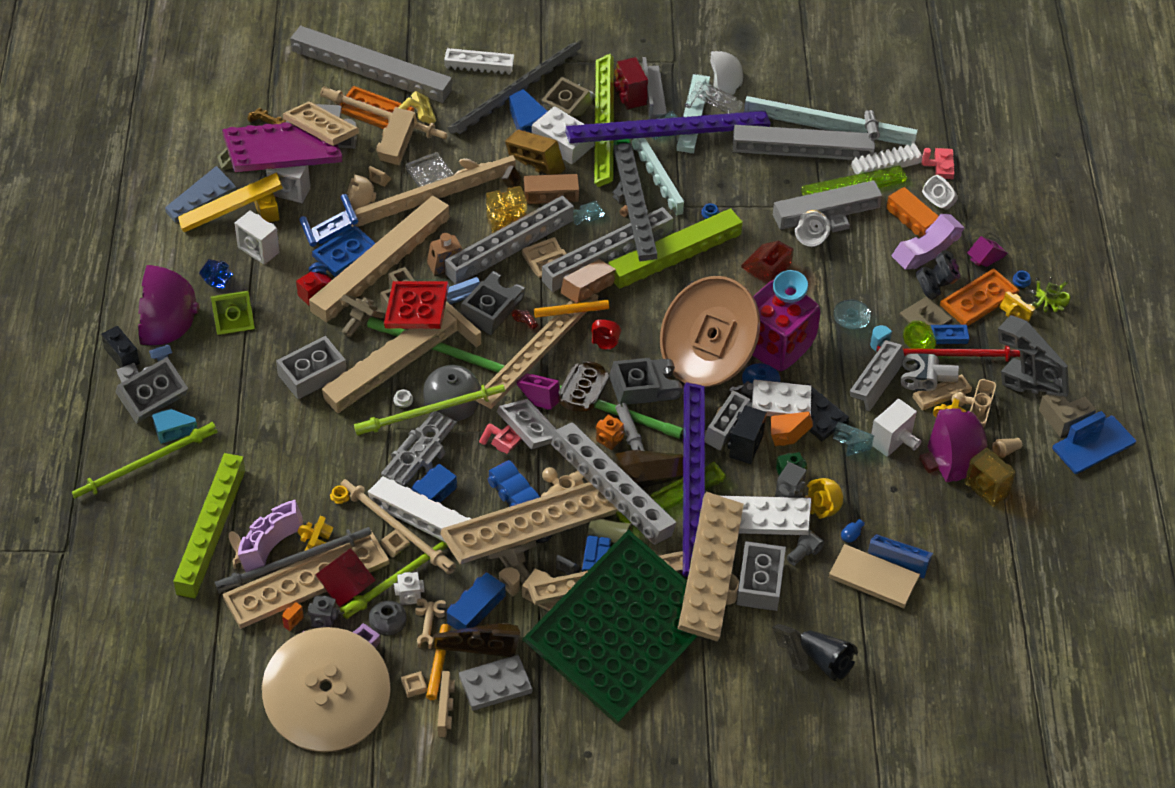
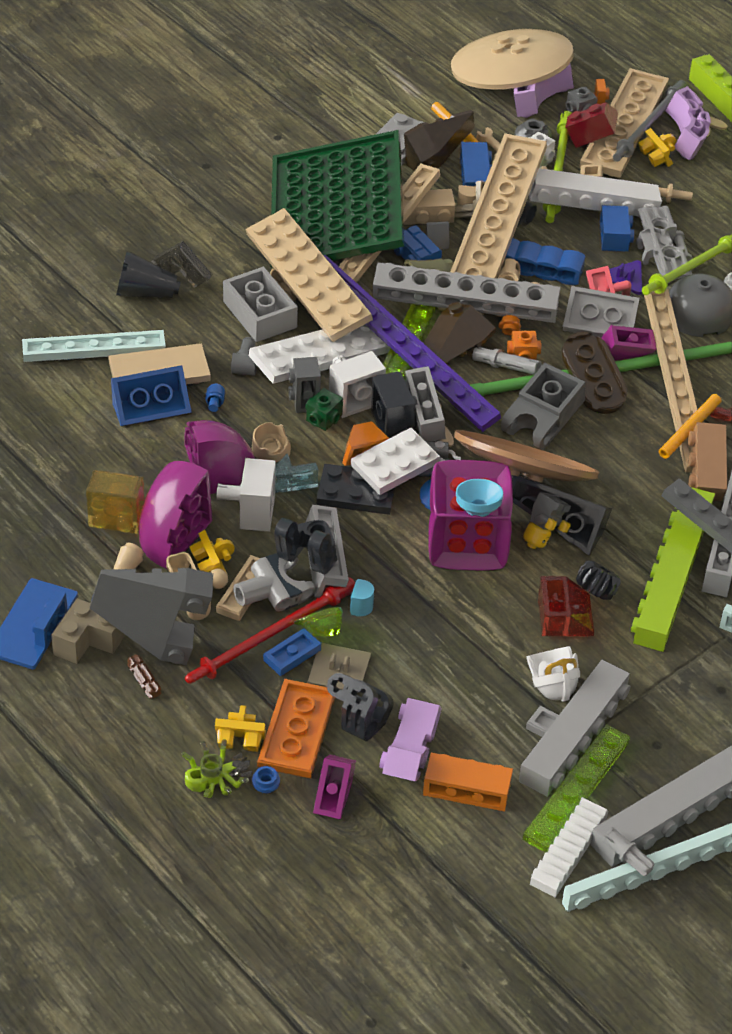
camera: 140 degrees right, 5 degrees down
yellow plate [330,485,350,504] -> none
tan tile [401,671,427,698] -> none
tan tile [437,671,455,737] -> none
red hair [591,320,621,349] -> none
blue plate [701,203,719,219] -> none
yellow cylinder [805,478,843,519] -> none
clear light blue dish [833,300,871,329] -> none
coral plate [922,148,954,179] -> none
white piece [922,175,958,210] -> none
none -> light aqua plate [22,330,166,362]
none -> magenta brick [184,420,255,494]
none -> tan hair [251,422,291,462]
none -> black piece [274,518,338,575]
none -> white brick [329,351,386,418]
none -> black gear [576,561,621,600]
none -> dark purple piece [609,260,642,295]

